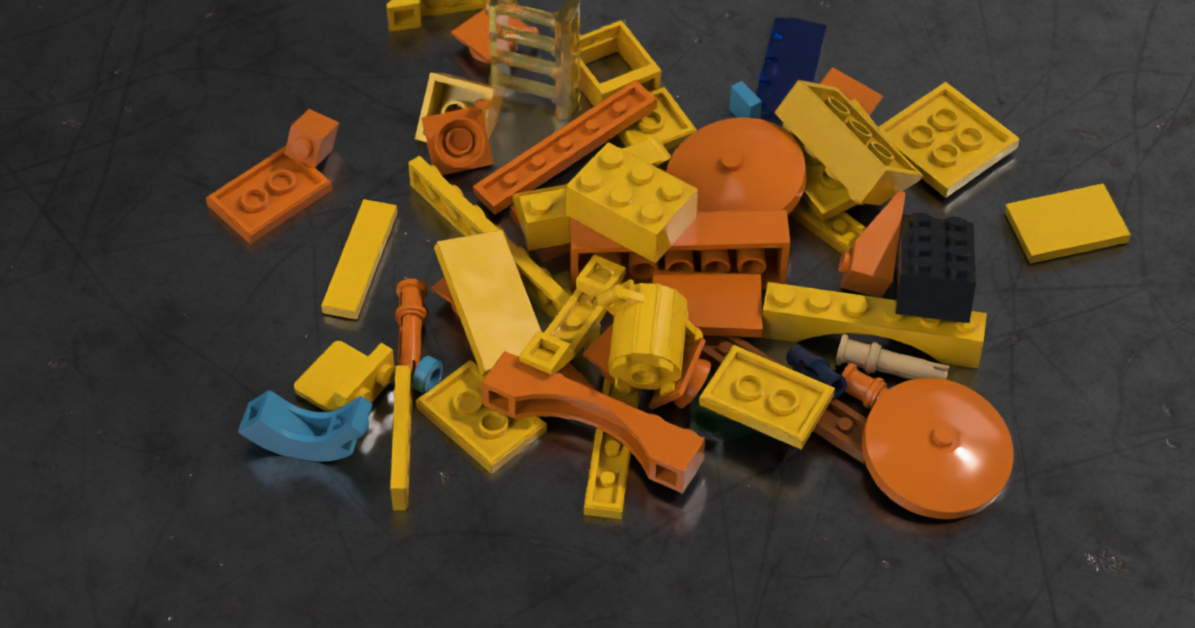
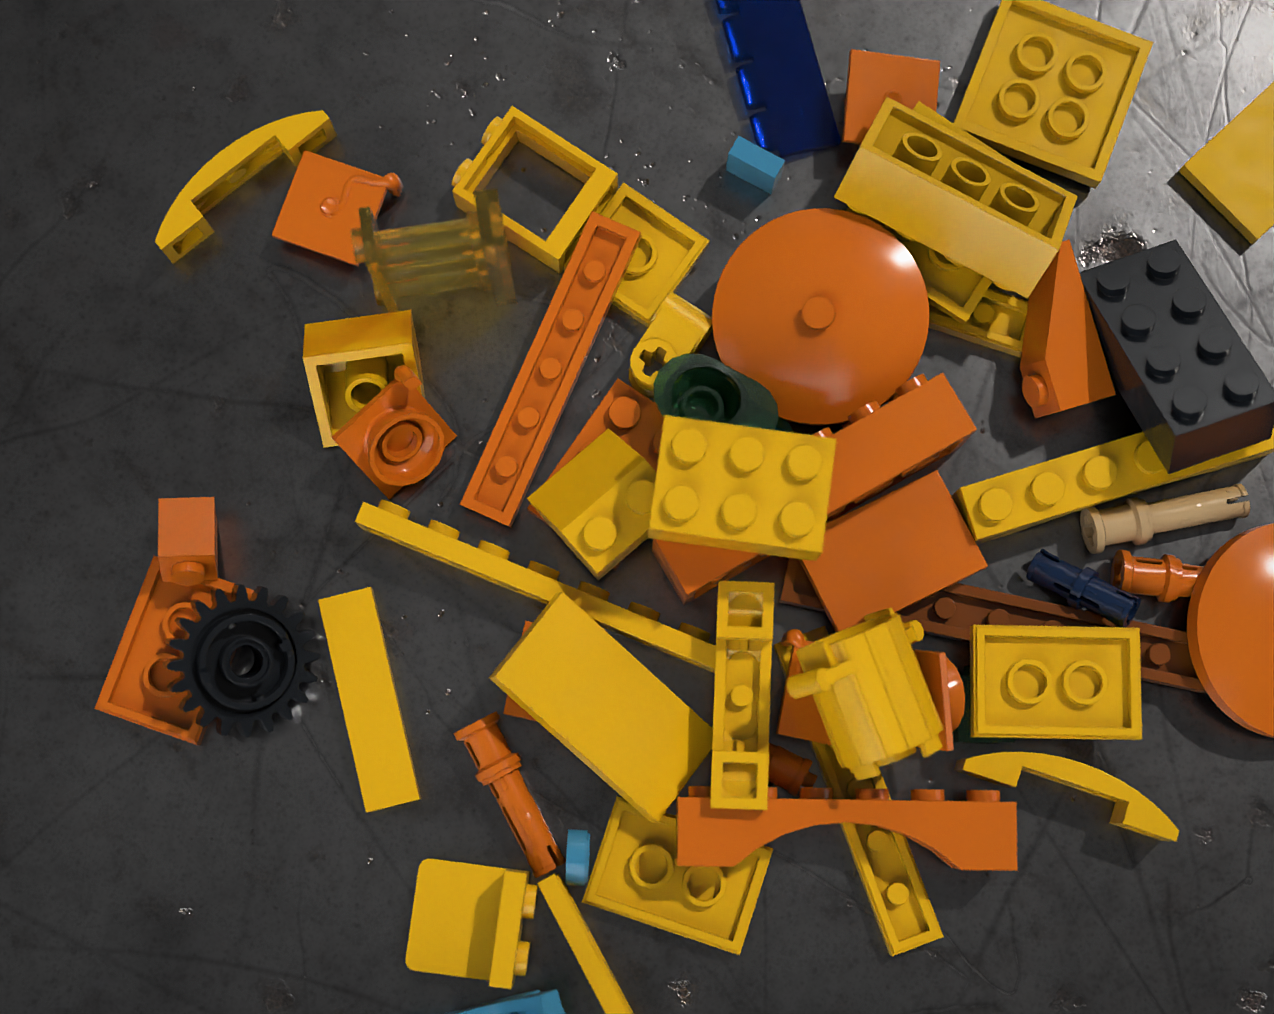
camera: 30 degrees left, 30 degrees up
none -> black gear [163,584,320,738]
none -> yellow slope [954,752,1179,842]

